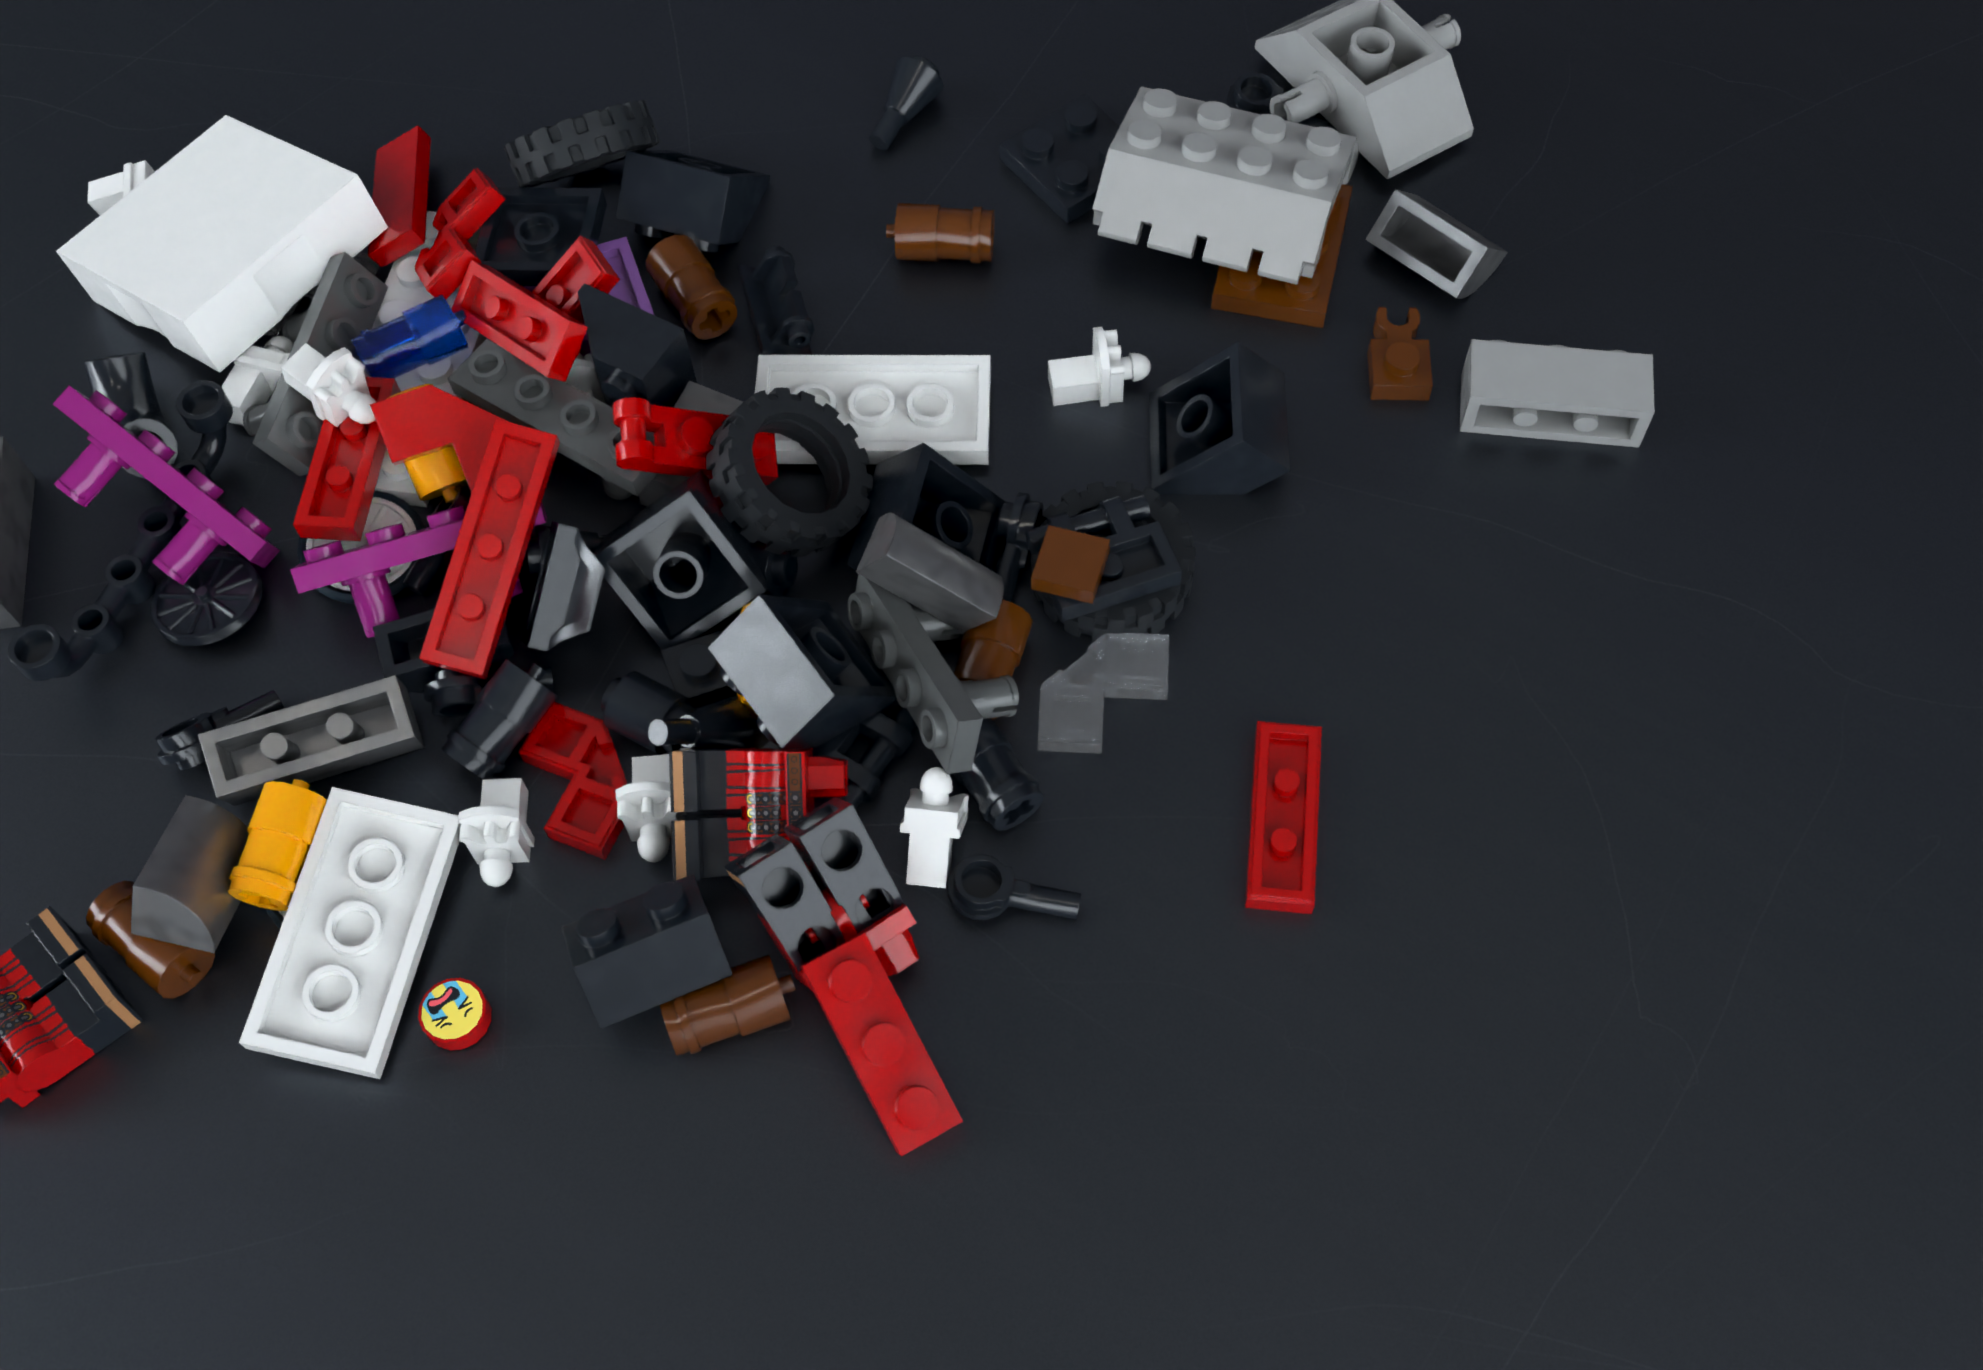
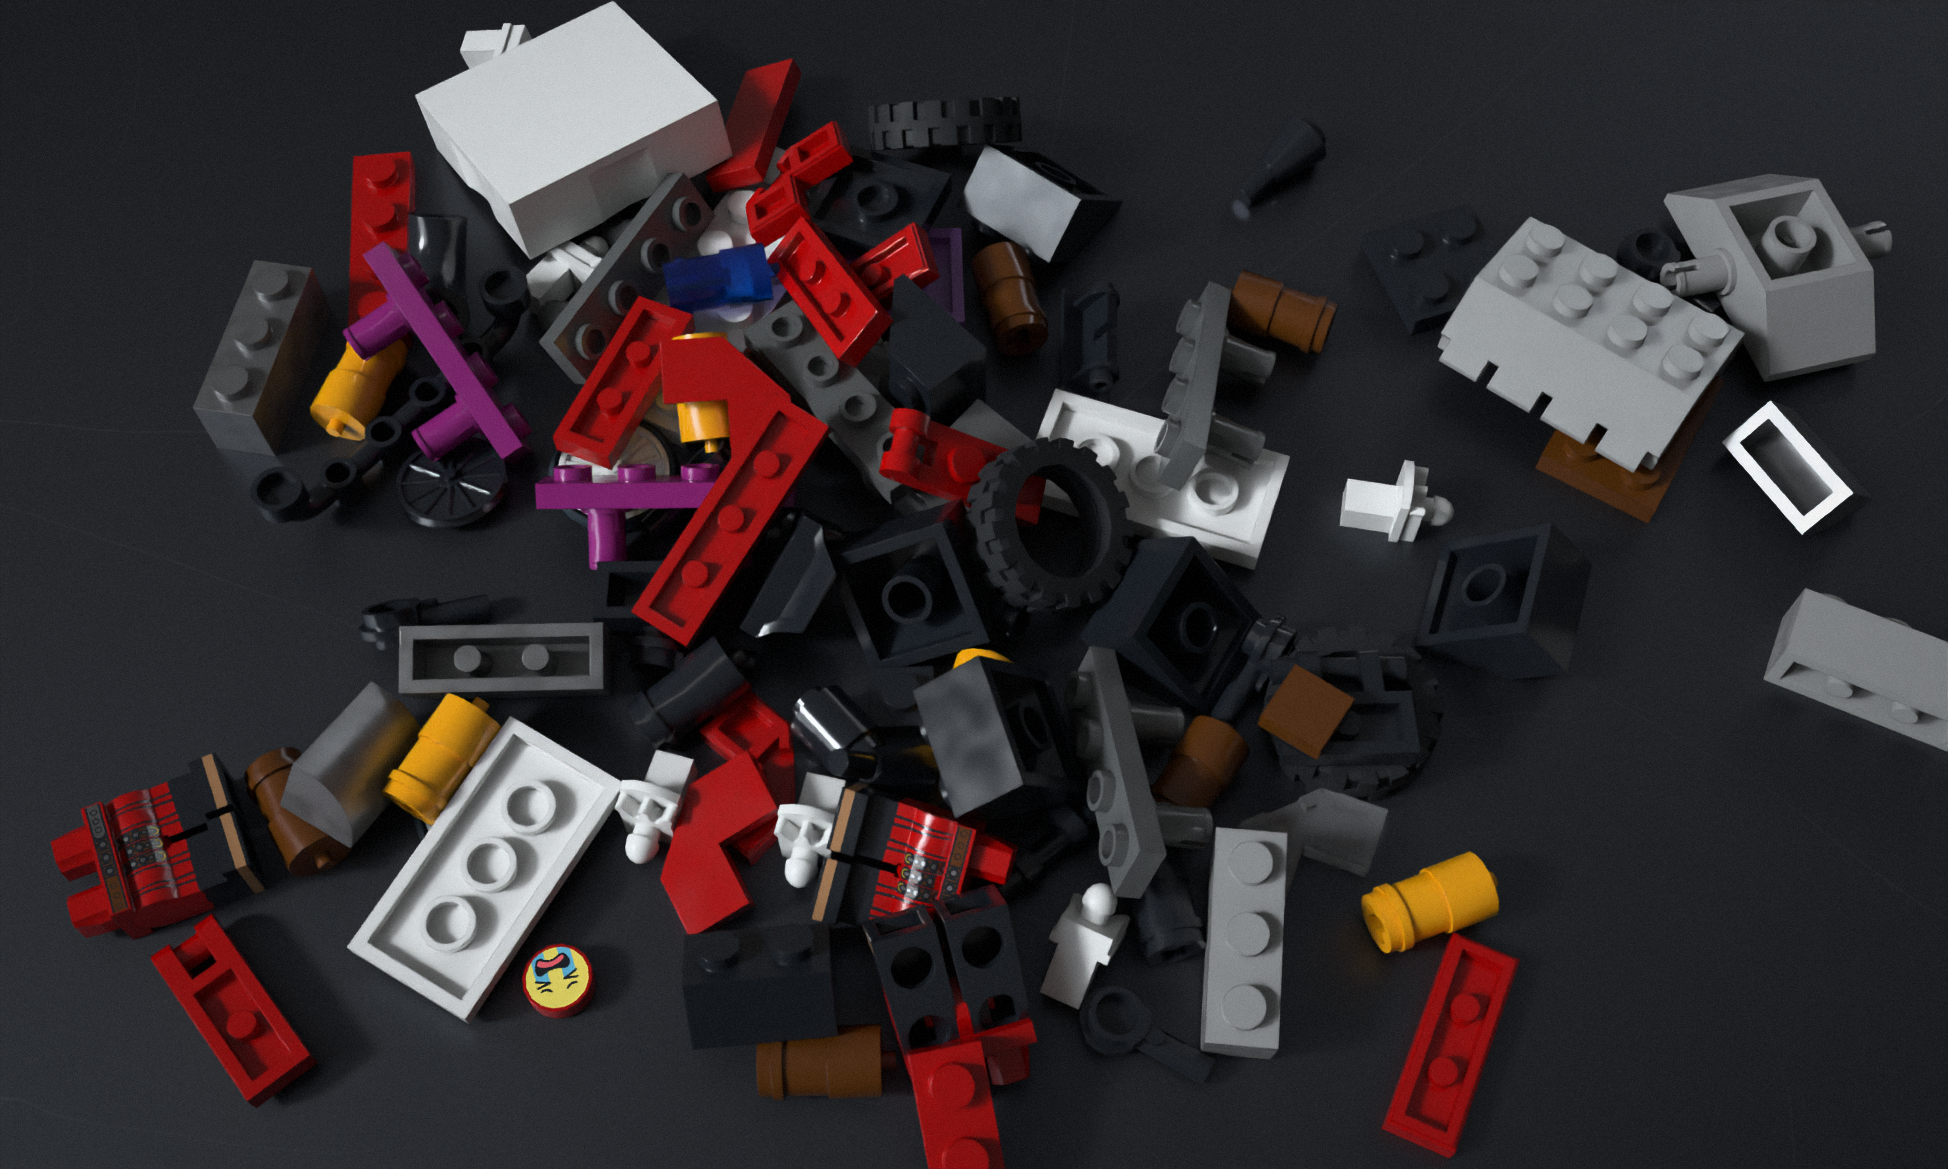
camera: 15 degrees right, 0 degrees up
white piece [280,343,376,427] -> none
flat silver brick [856,513,1004,633] -> none
reddish brown plate [1367,307,1433,401] -> none
none -> red plate [150,914,318,1109]
none -> light orange piece [310,339,408,441]
none -> red plate [348,151,415,348]
none -> red tile [660,750,780,935]
none -> dark grey plate [1154,281,1276,491]
none -> light grey brick [1200,827,1288,1059]
none -> light orange piece [1361,851,1499,954]

